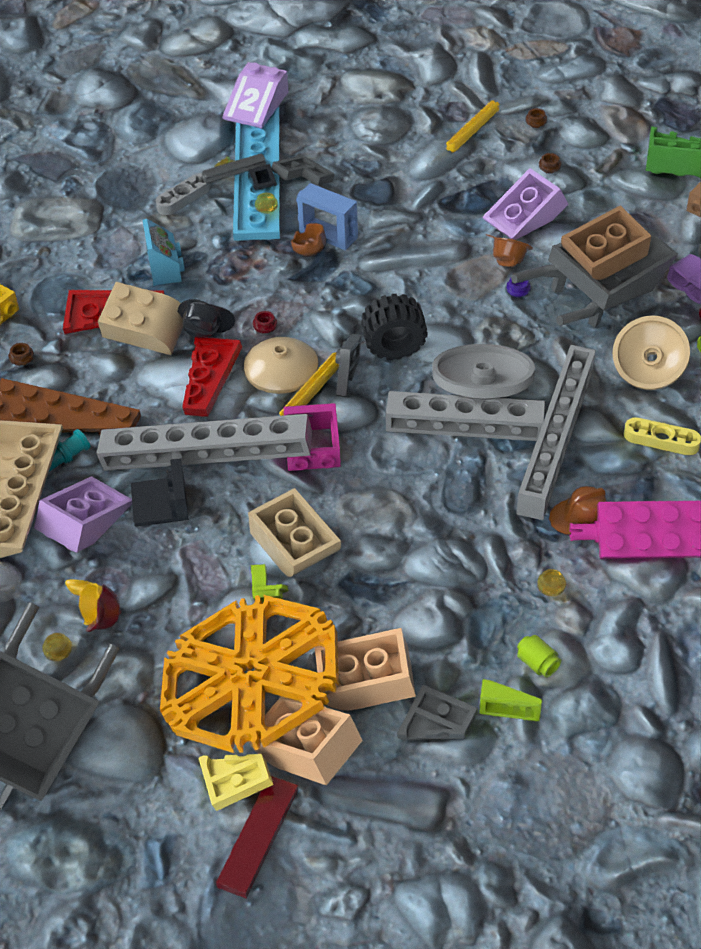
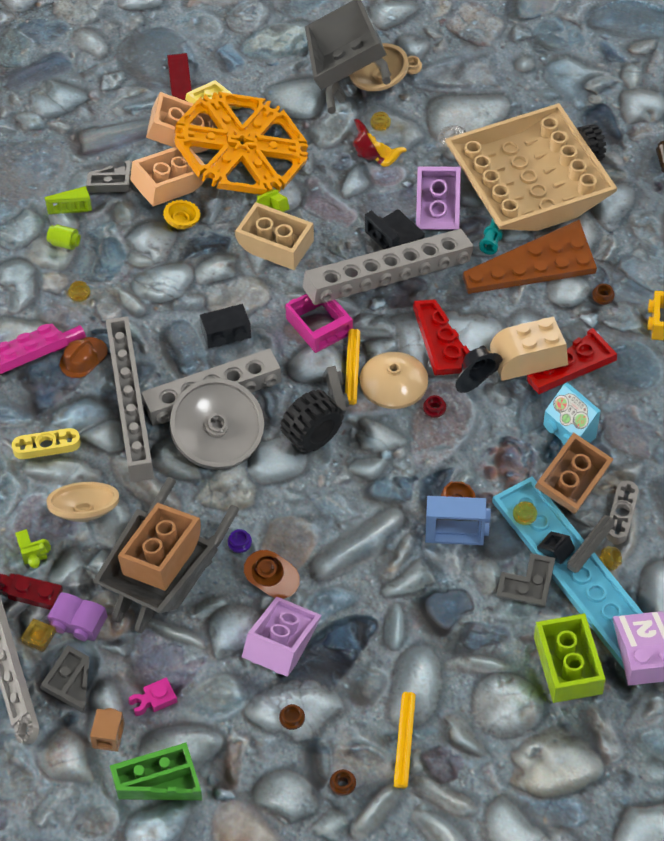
camera: 150 degrees right, 5 degrees up
none -> dark pink plate [128,677,177,716]
none -> yellow hat [163,200,201,230]
none -> black brick [199,304,251,349]
none -> lime brick [534,613,606,703]
none -> medium nougat brick [535,433,613,514]

